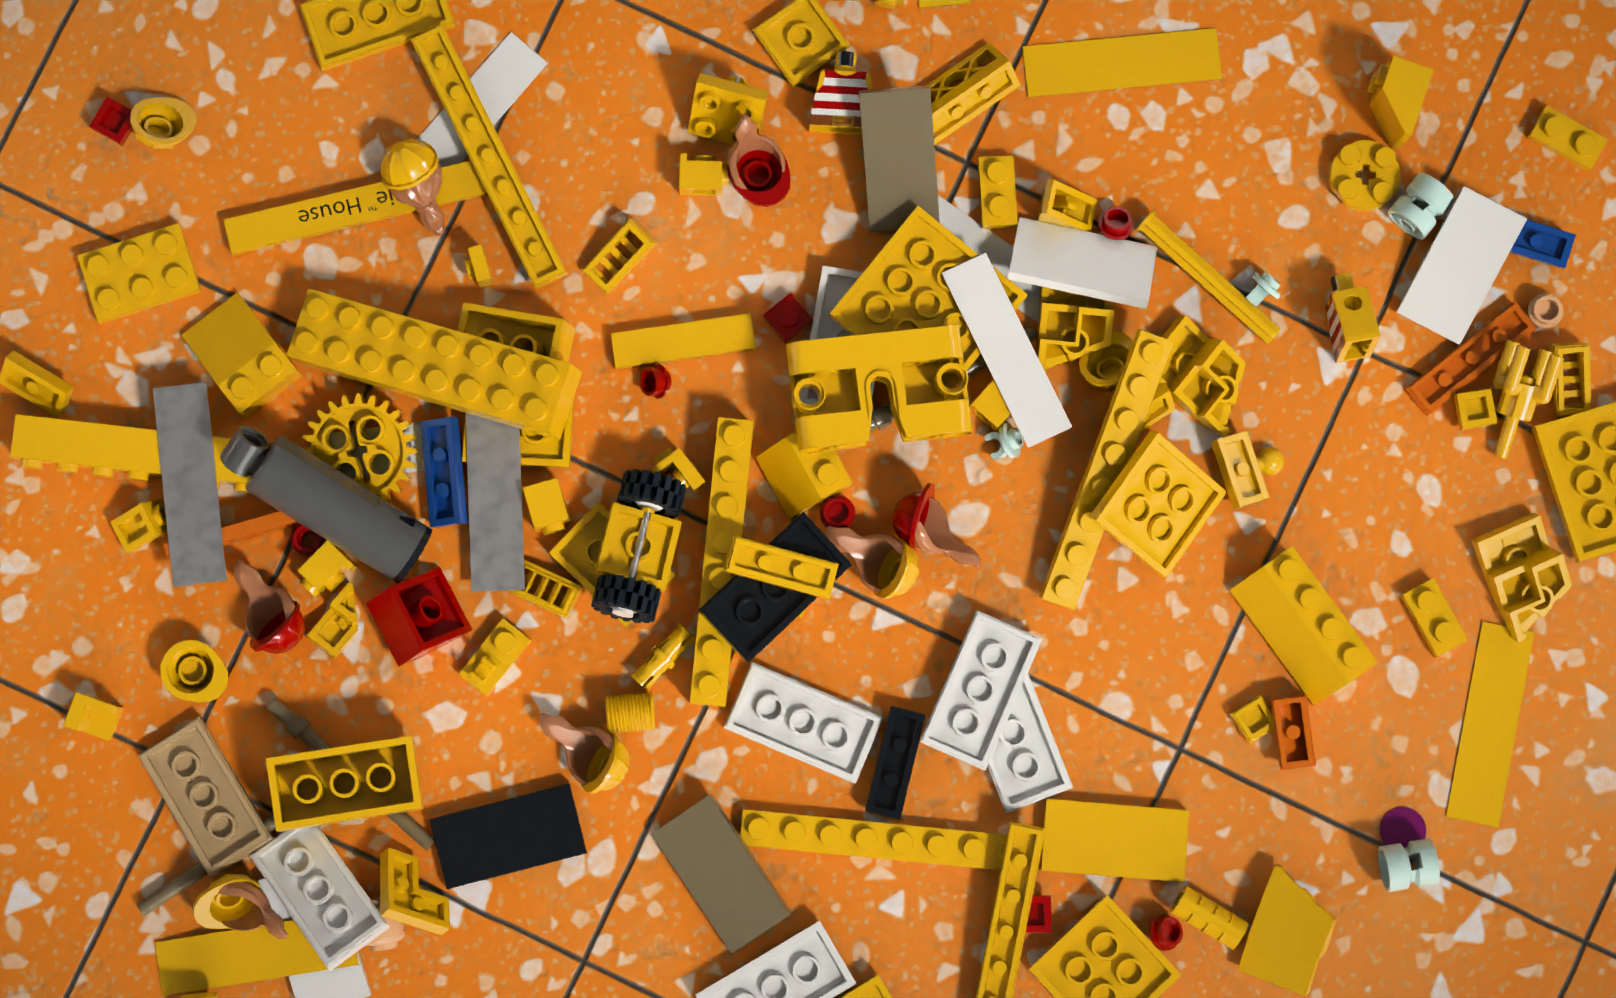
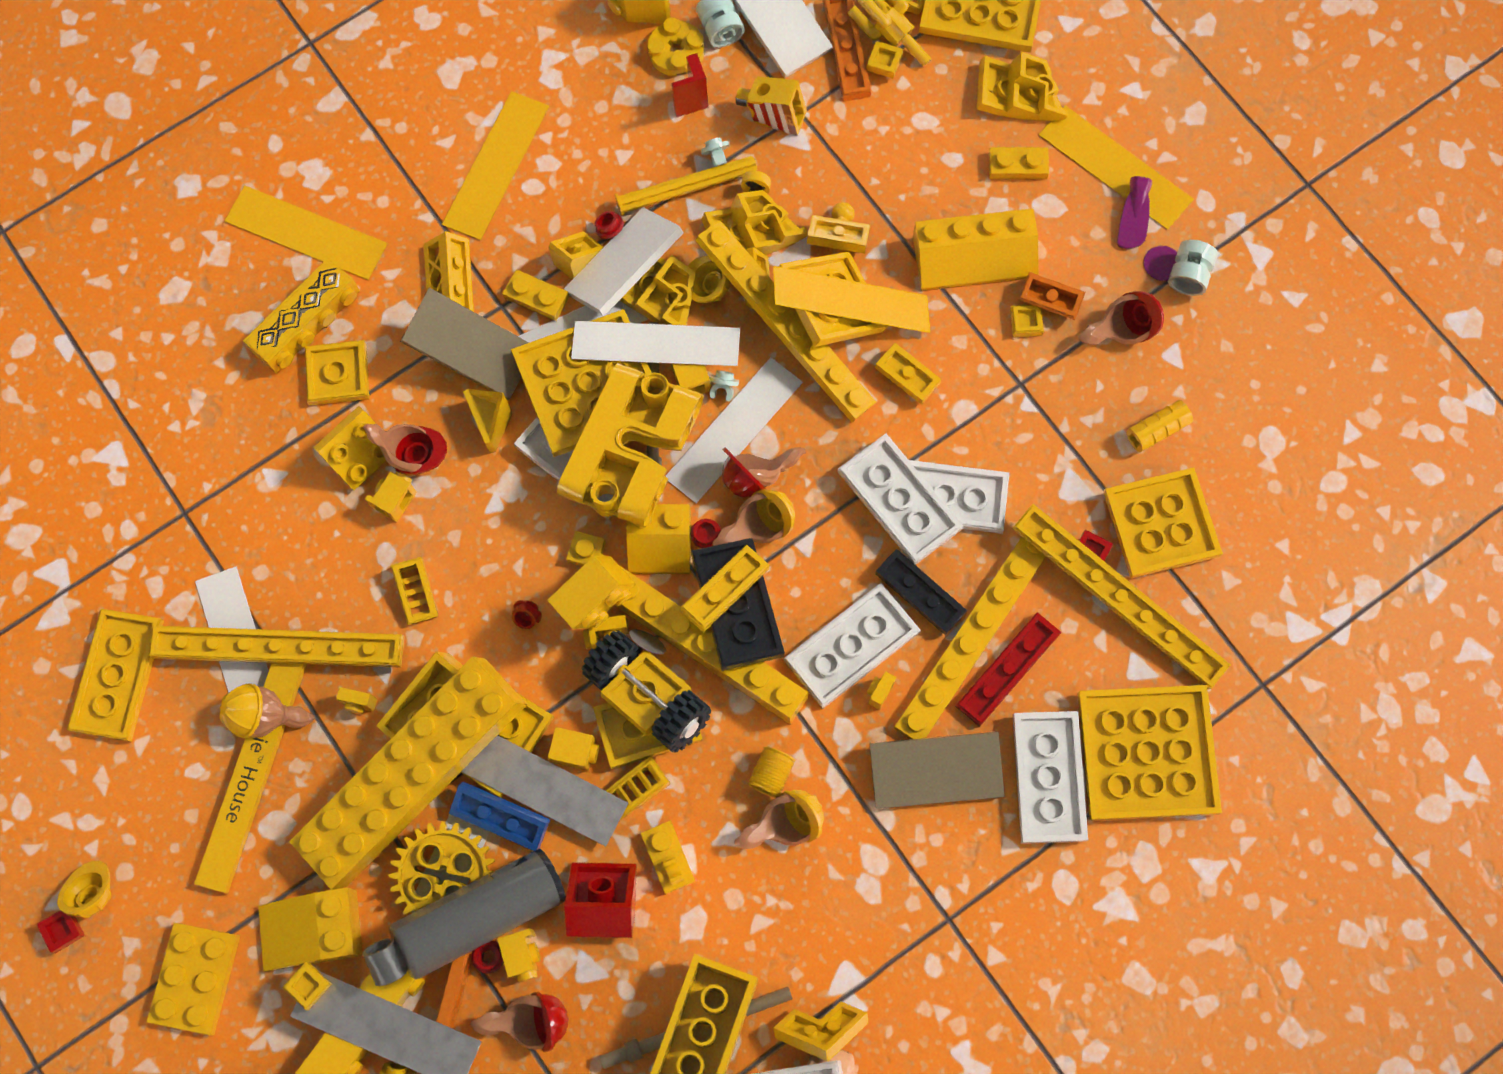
camera: 50 degrees left, 10 degrees down
yellow slope [307,582,358,660] -> none
black tile [430,783,587,889] -> none
yellow tile [611,313,756,370] -> none
yellow pin [631,623,696,691] -> none
red plate [763,293,813,344] -> none
torso [809,52,872,135] -> none
yellow tile [1040,799,1189,882] -> none
red plate [1149,914,1183,951] -> none
yellow slope [1238,864,1336,996] -> none
none -> yellow tile [282,961,332,1010]
none -> yellow slope [463,389,512,454]
none -> yellow brick [547,556,636,629]
none -> yellow plate [566,531,606,566]
none -> flat silver sticker [629,629,666,654]
none -> white sticker [665,358,803,503]
none -> red panel [671,53,709,117]
none -> yellow tile [741,170,771,194]
none -> yellow sticker [773,266,930,333]
none -> yellow plate [867,671,897,710]
none -> yellow plate [875,343,942,405]
none -> red tile [955,612,1061,727]
none -> piece [1078,291,1164,345]
none -> magenta piece [1117,176,1152,249]

